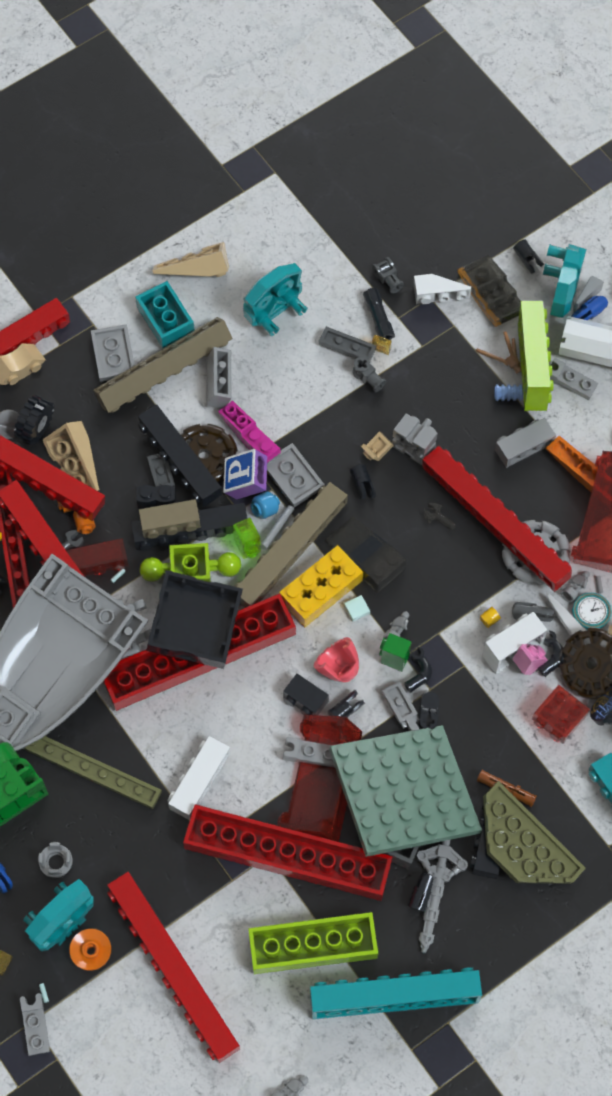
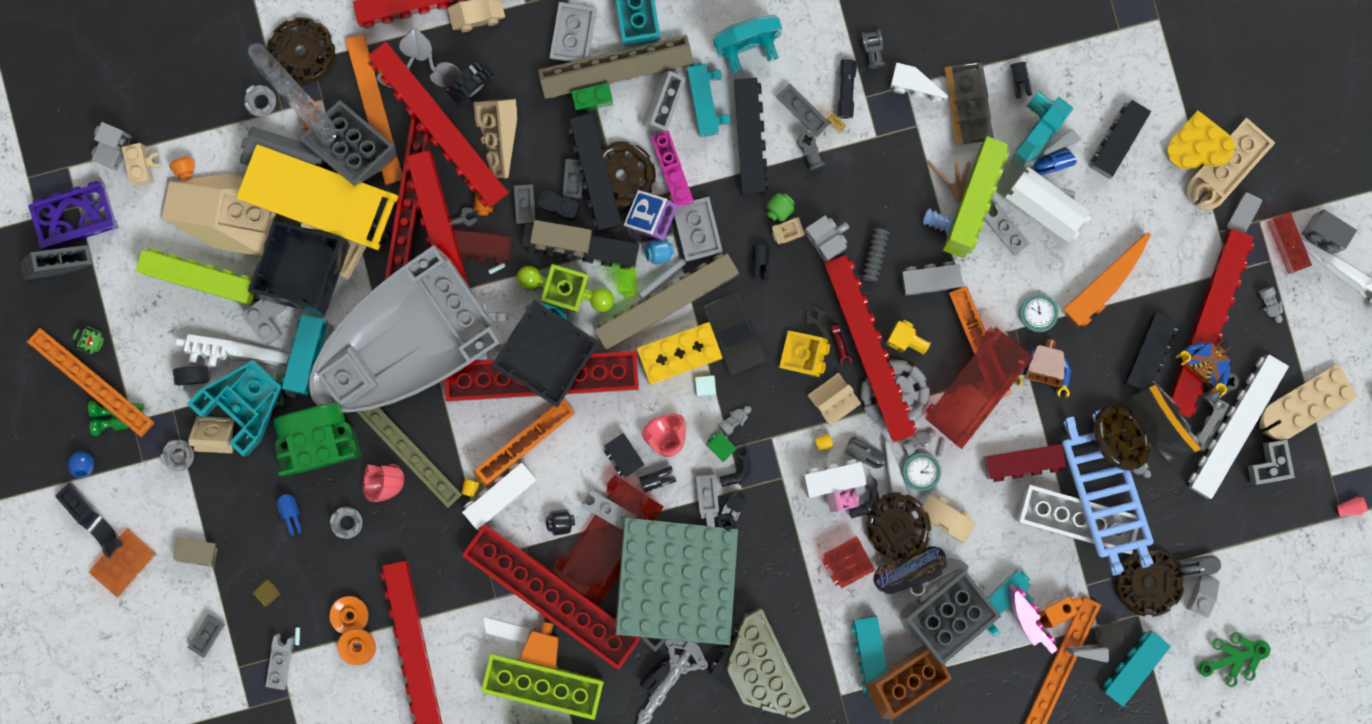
camera: 25 degrees right, 20 degrees up
teal brick [23,879,94,951] -> none
dark orange pin [477,769,537,807] -> none
none -> orange dish [337,629,376,665]
none -> coral hair [363,464,404,502]
none -> yellow hose [462,478,480,497]
none -> orange slope [473,399,575,488]
none -> white sticker [483,617,530,643]
none -> dark grey plate [514,184,536,224]
none -> orange torso [520,621,559,669]
none -> black head [546,509,575,536]
none -> green brick [571,83,614,114]
none -> teal brick [687,62,731,138]
none -> black brick [734,78,769,196]
none -> bright green head [766,193,795,221]
none -> yellow plate [779,331,830,377]
none -> tan bracket [807,373,861,426]
none -> dark red arm [830,322,852,367]
none -> dark grey piece [862,228,890,282]
none -> yellow brick [885,320,931,355]

